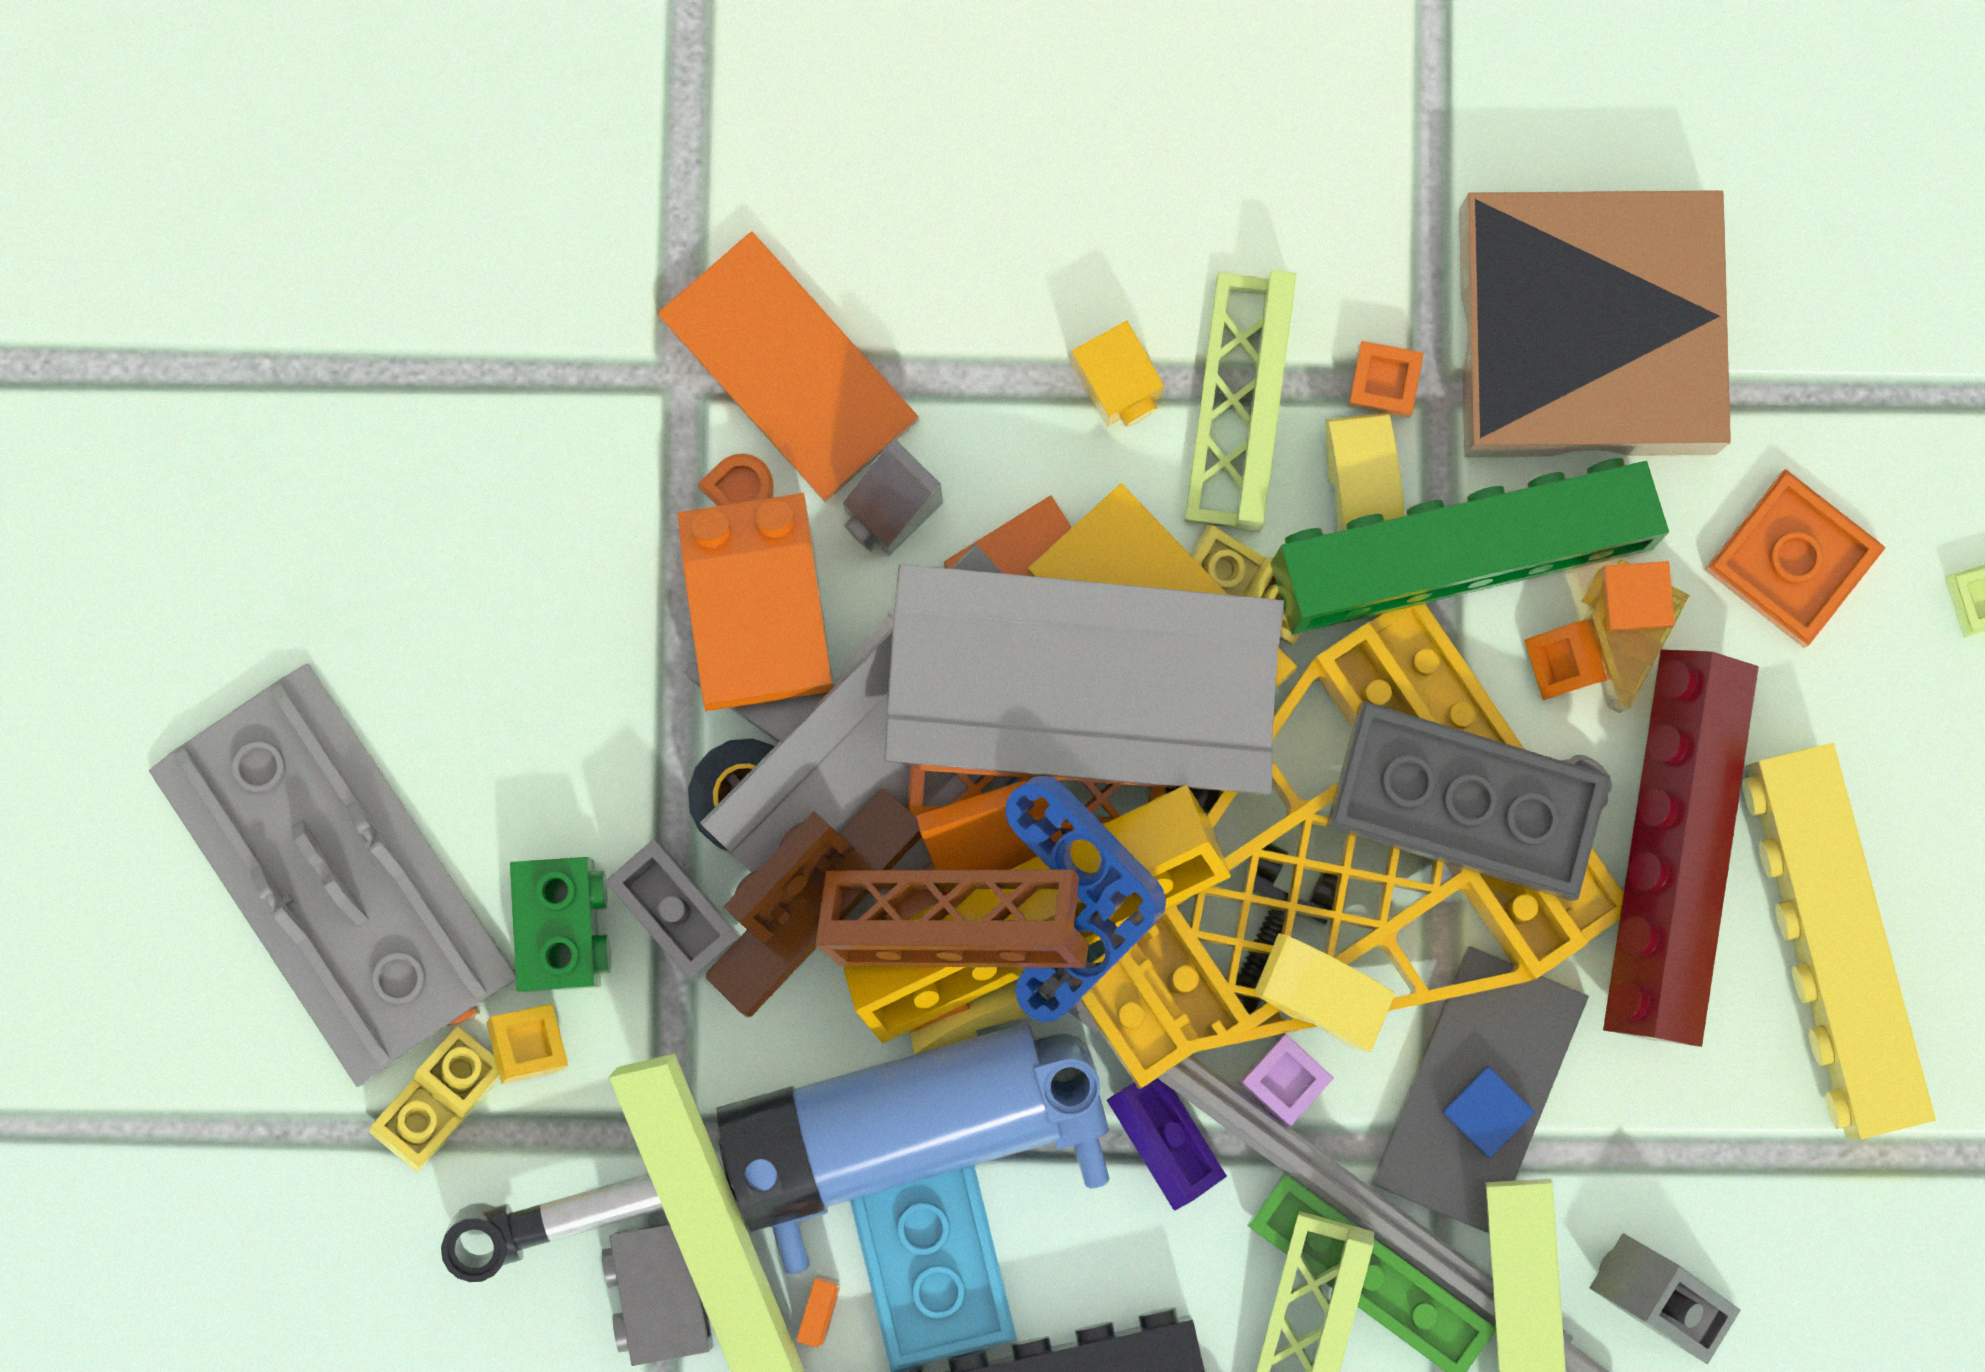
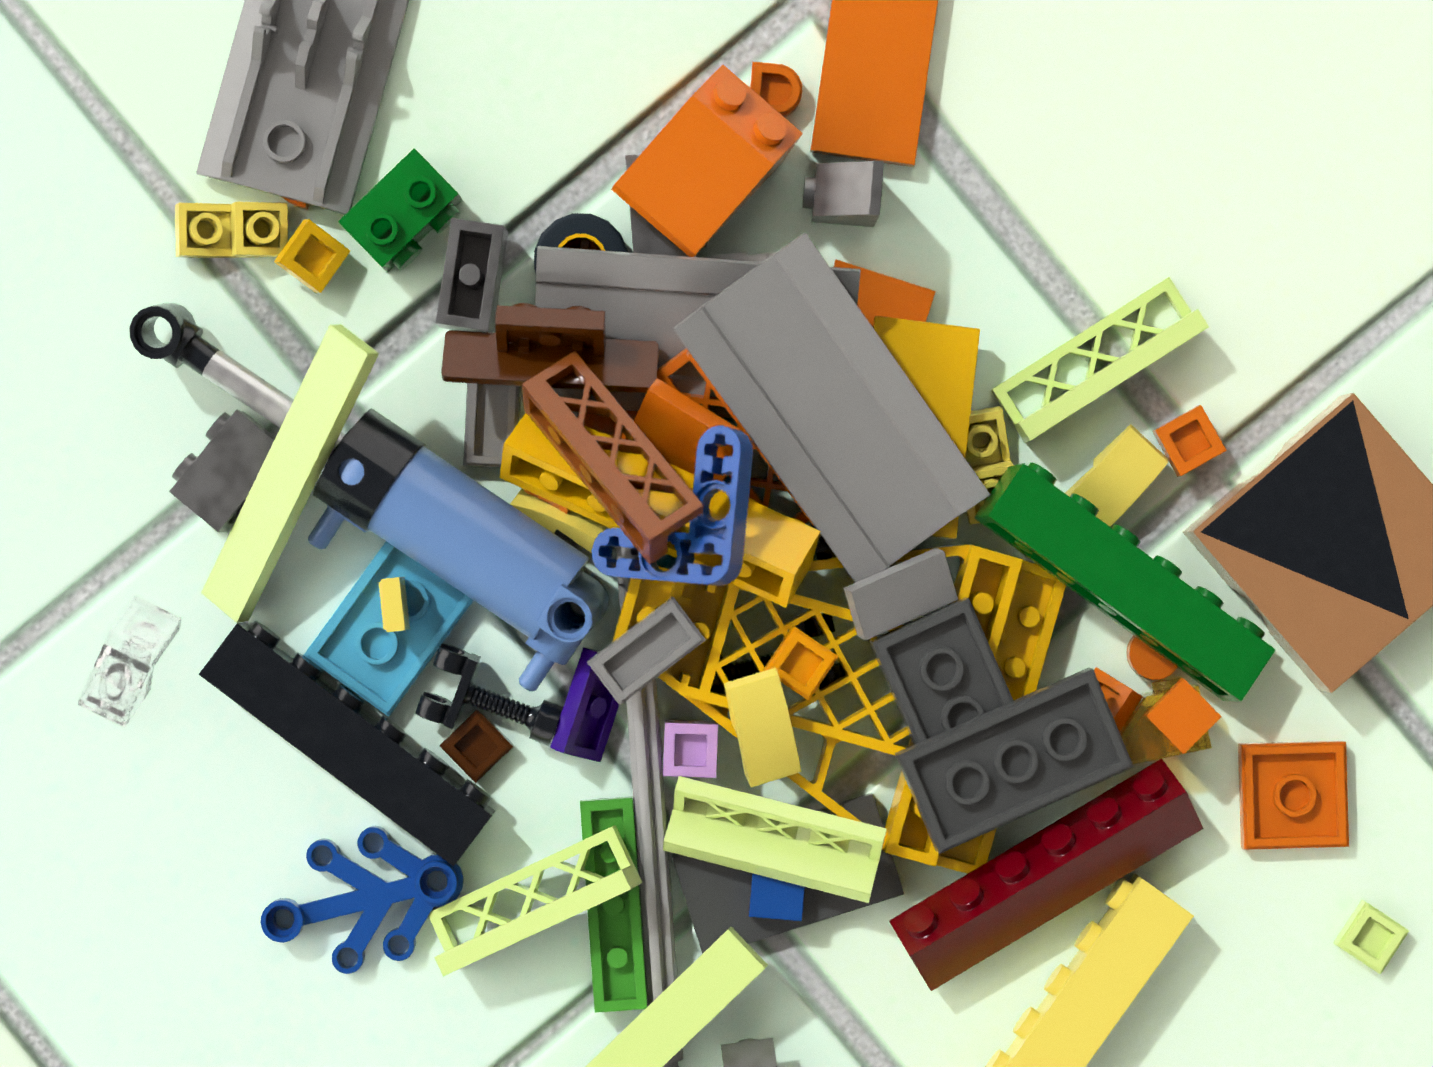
camera: 50 degrees right, 5 degrees up
orange tile [796,1274,841,1348] -> none
yellow brick [1070,320,1165,427] -> none
none -> light yellow tile [379,577,410,632]
none -> black bar [415,643,563,746]
none -> reddish brown tile [439,708,514,783]
none -> light grey tile [463,383,521,468]
none -> light grey tile [587,597,706,705]
none -> yellowish green fence [663,776,887,903]
none -> light orange tile [763,626,839,701]
none -> light grey tile [843,548,958,640]
none -> dark grey tile [895,667,1134,854]
none -> orange tile [1126,635,1178,680]

